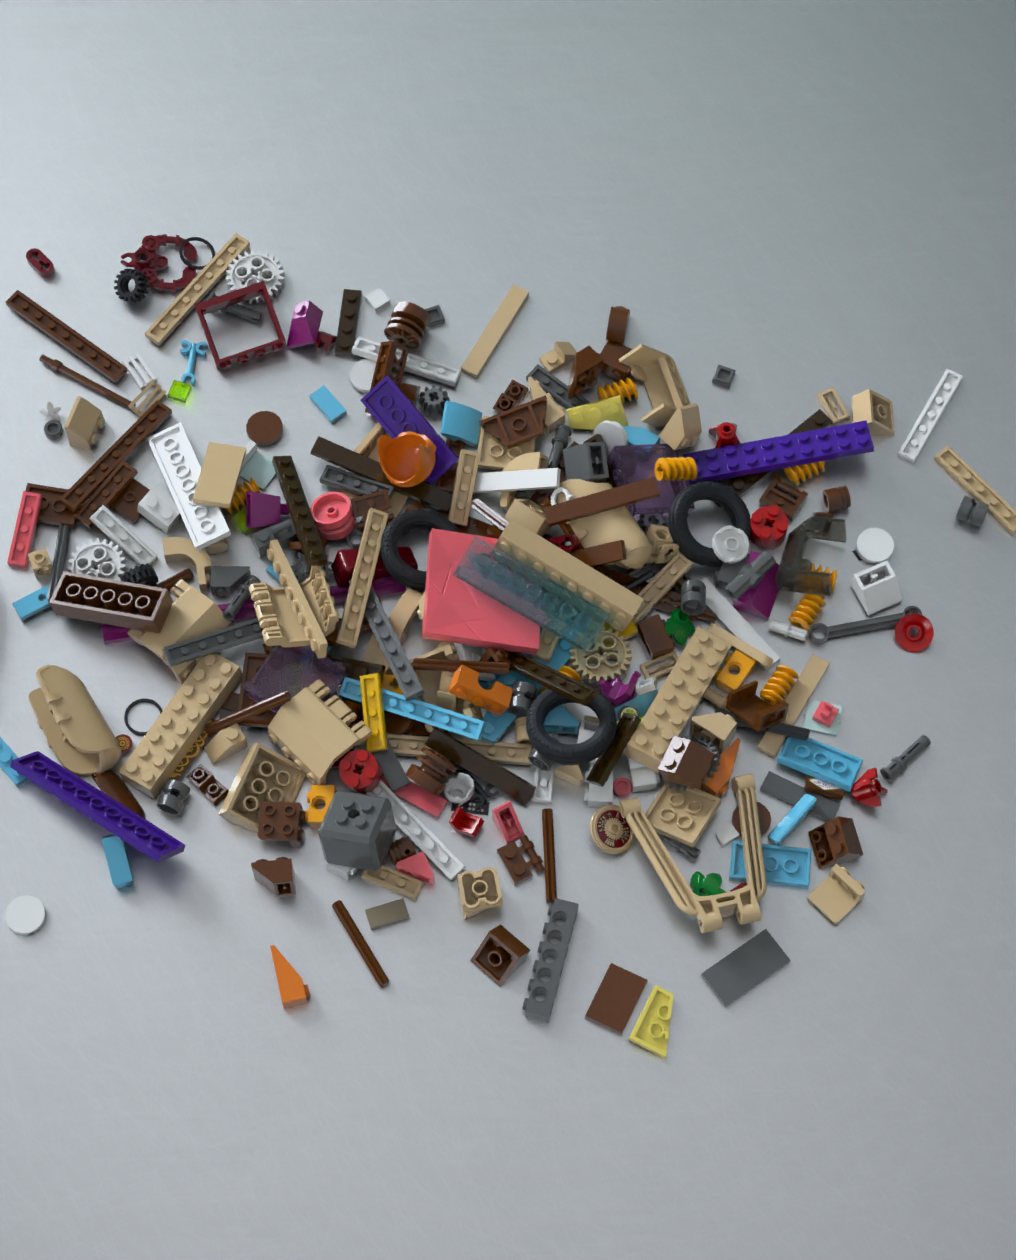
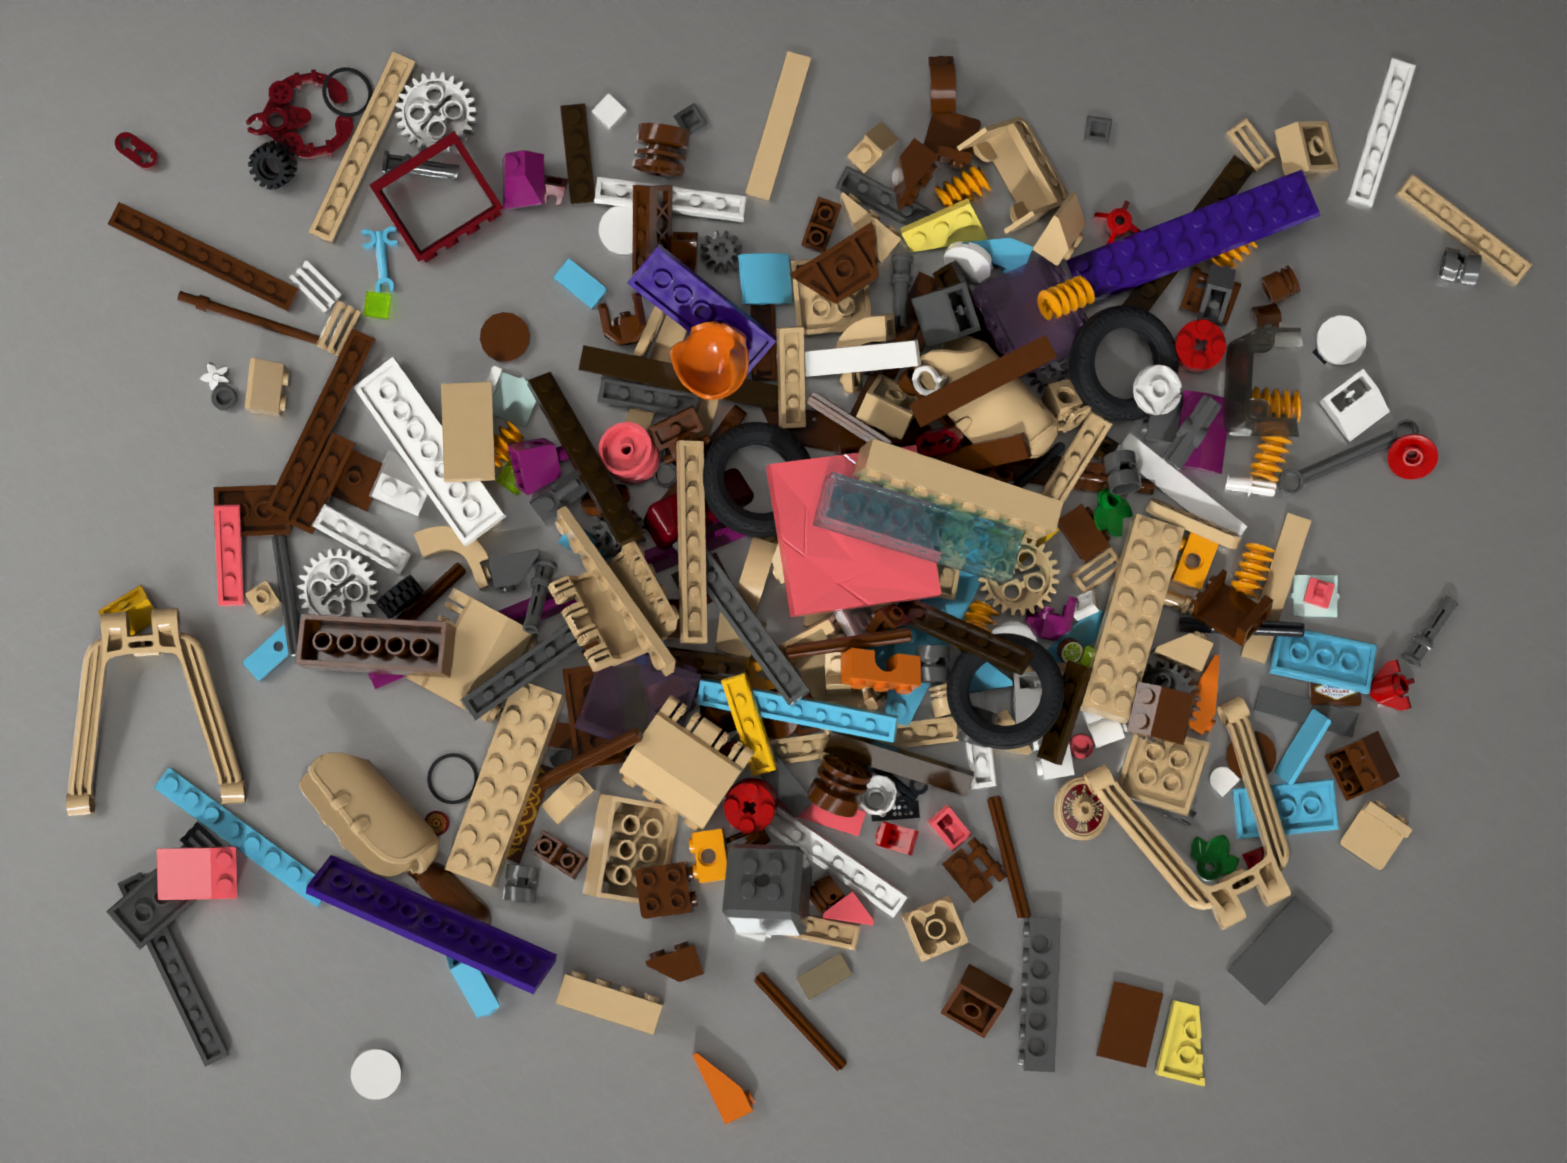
camera: 15 degrees left, 20 degrees up
none -> tan brick [556,970,664,1035]
none -> reddish brown piece [597,292,647,346]
none -> dark grey slope [1197,264,1236,326]

